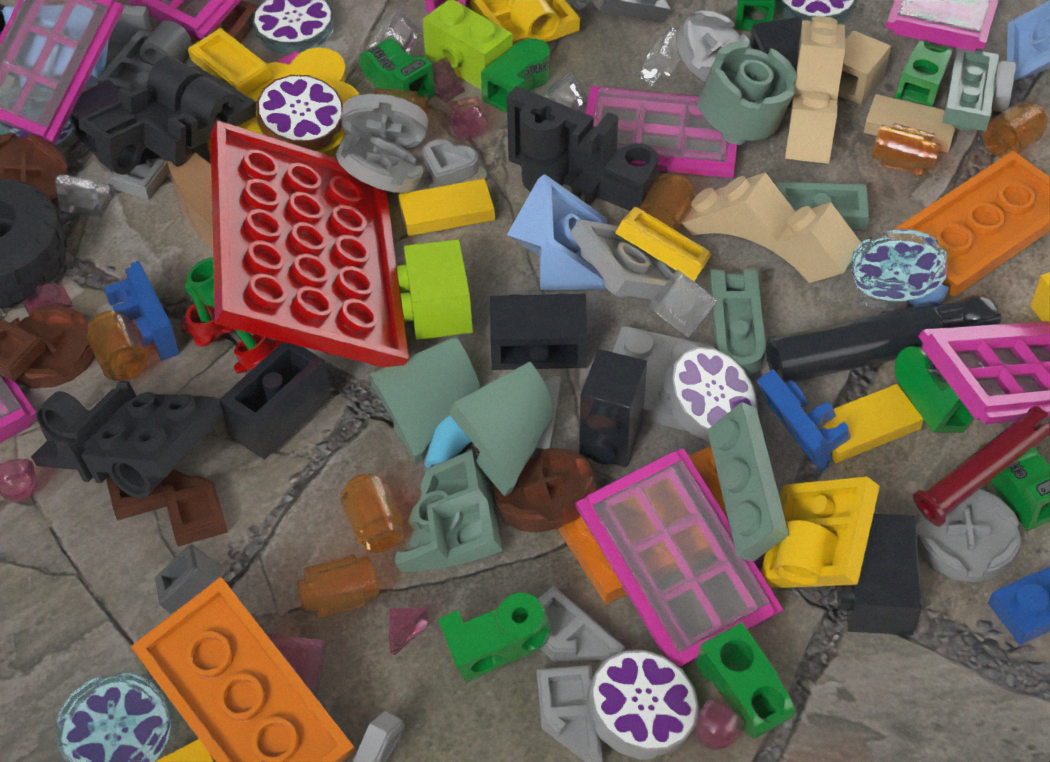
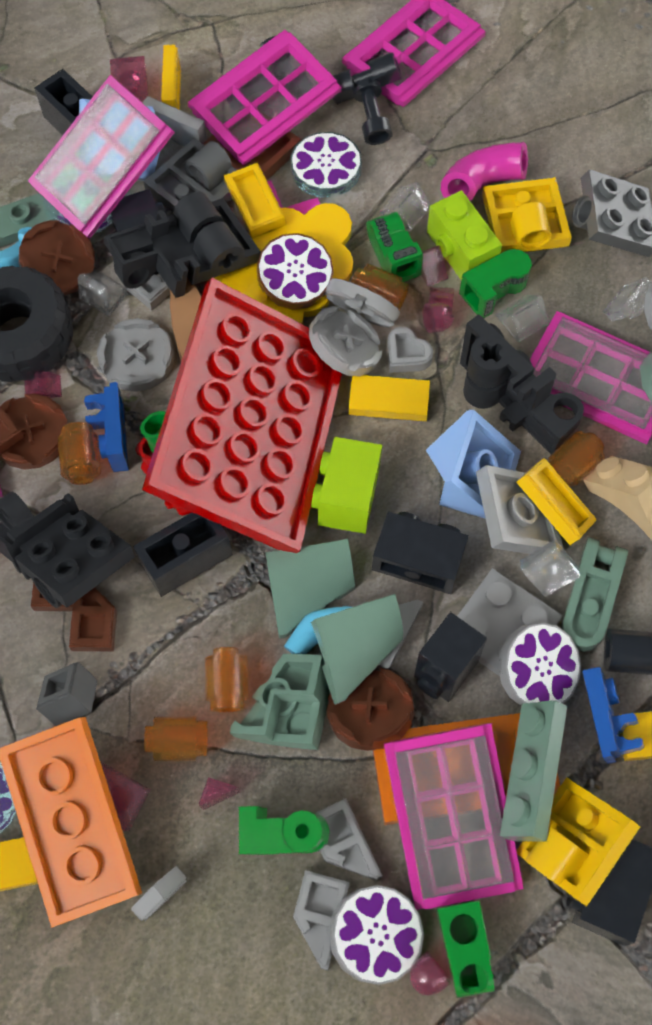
camera: 20 degrees right, 15 degrees up
none -> light grey tile [97,318,175,392]

